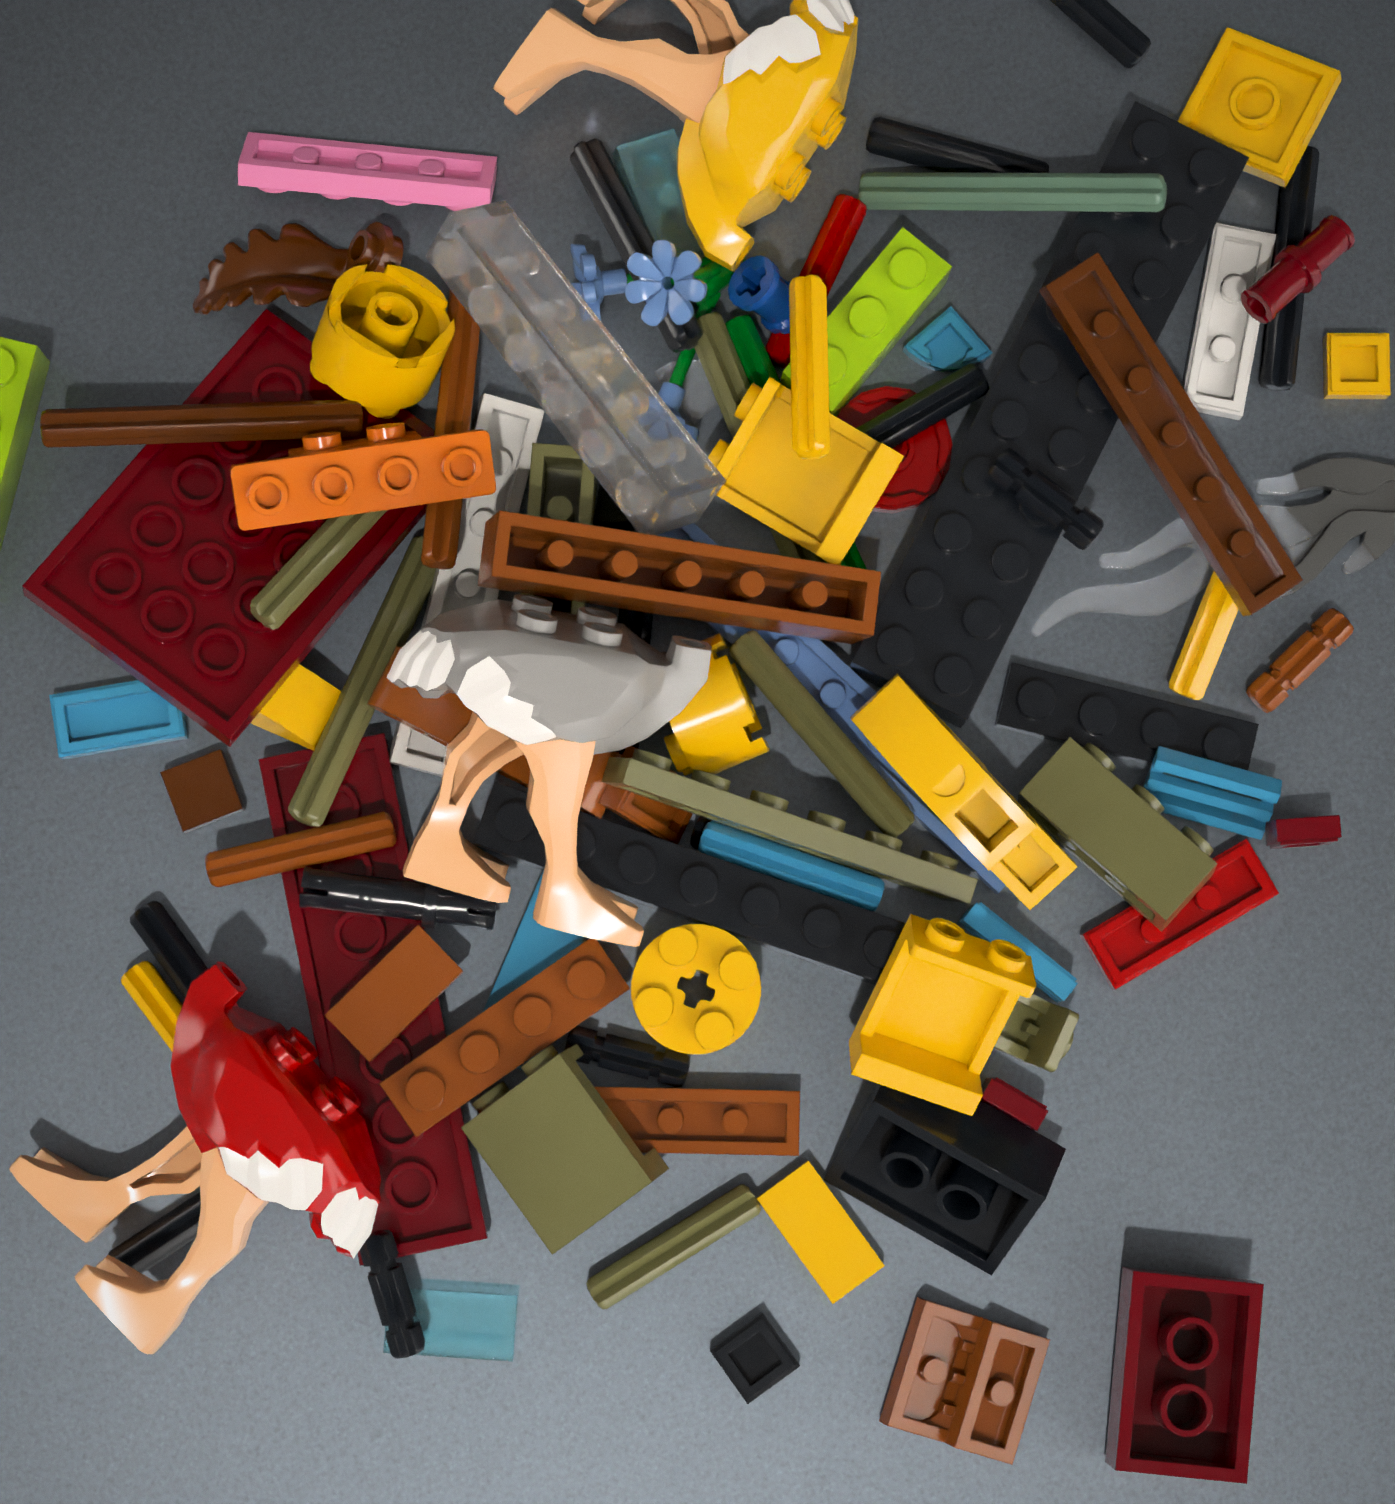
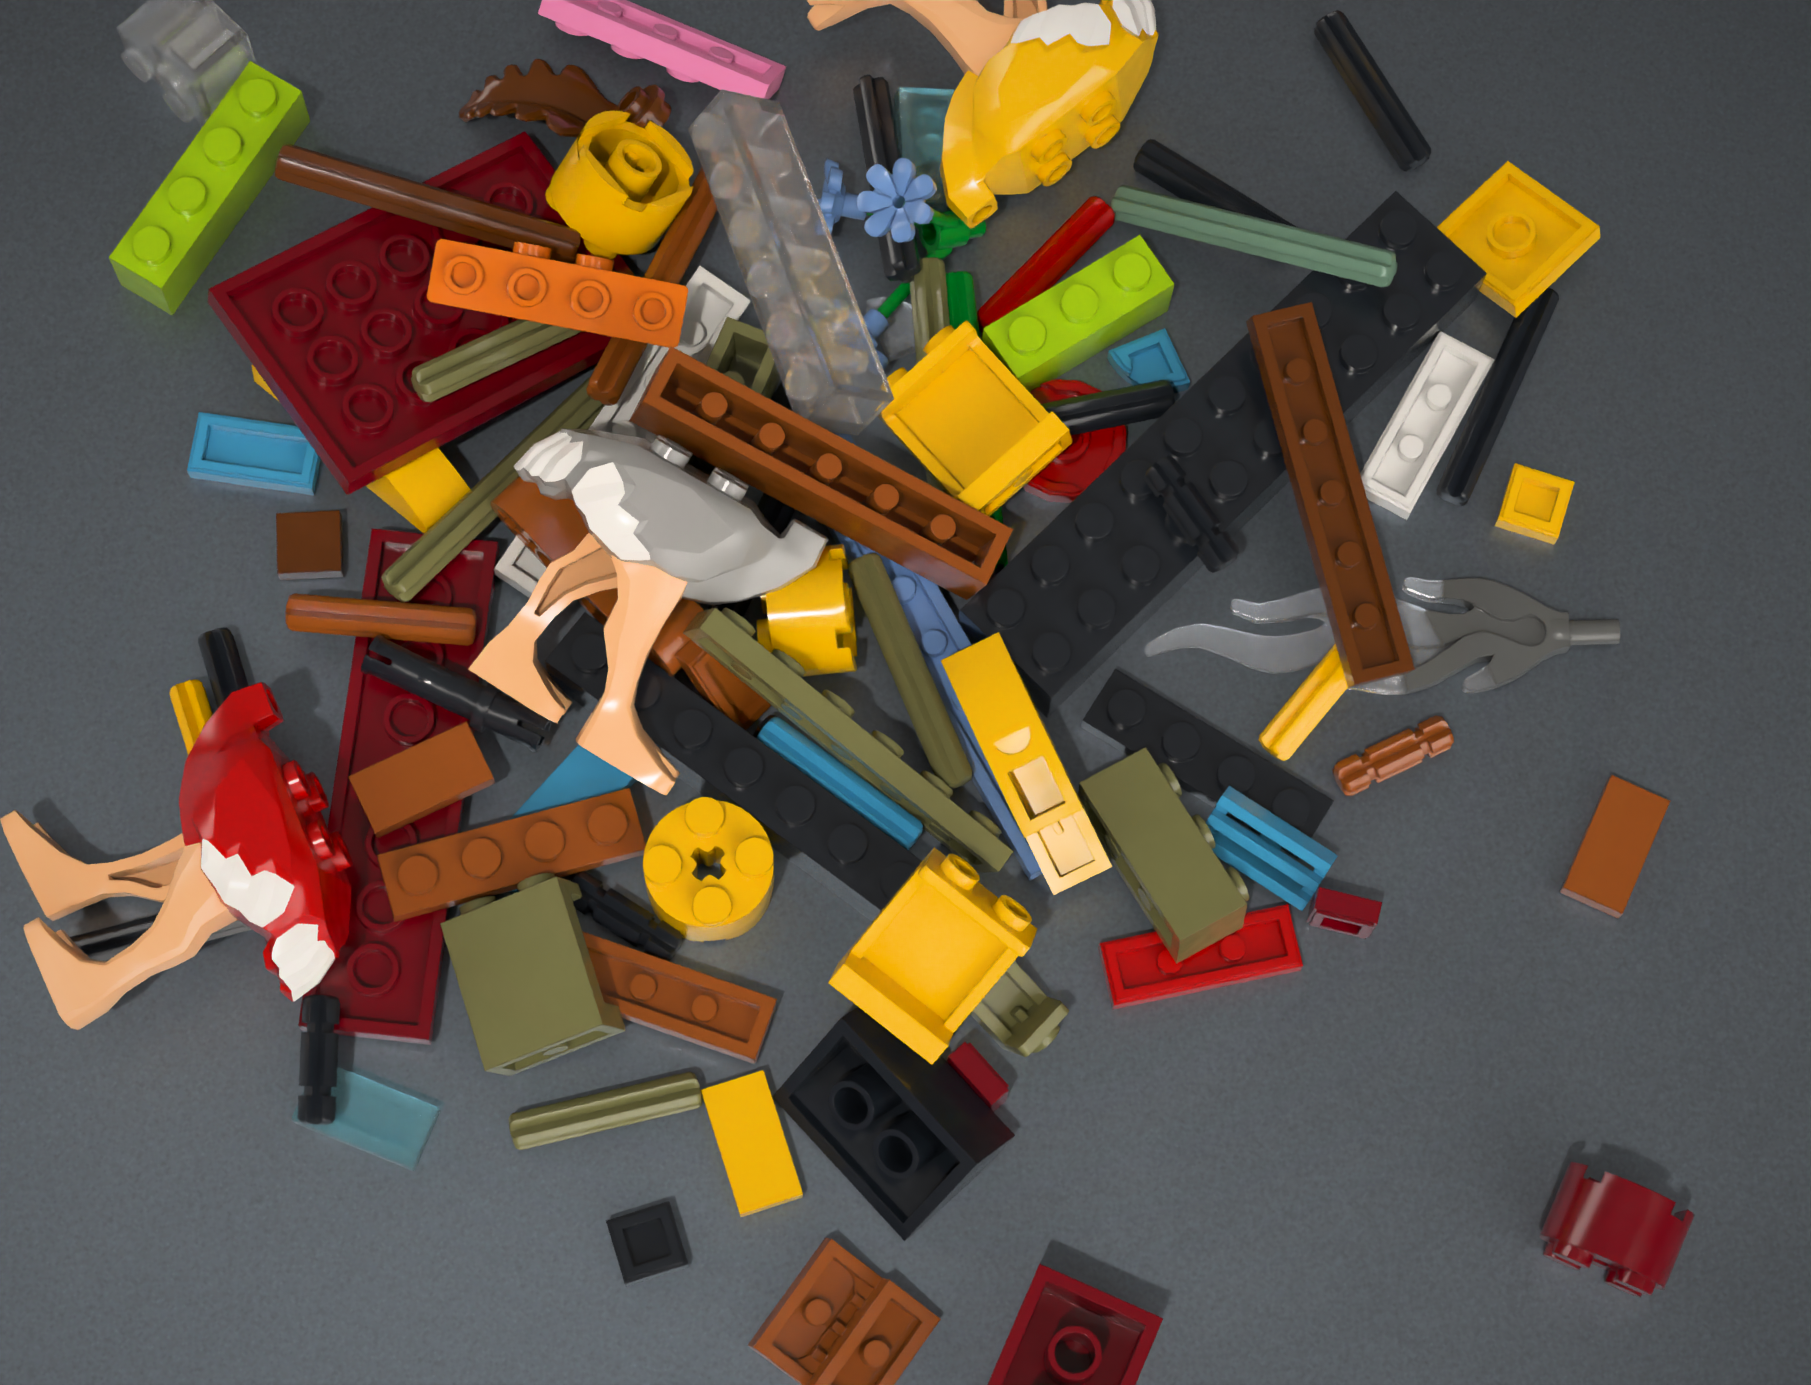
camera: 20 degrees right, 10 degrees down
blue bush [728,255,790,334] -> none
yellow axle [789,275,830,459] -> none
dark azure tile [957,902,1078,1003] -> none
dark red pin [1241,215,1355,324] -> none

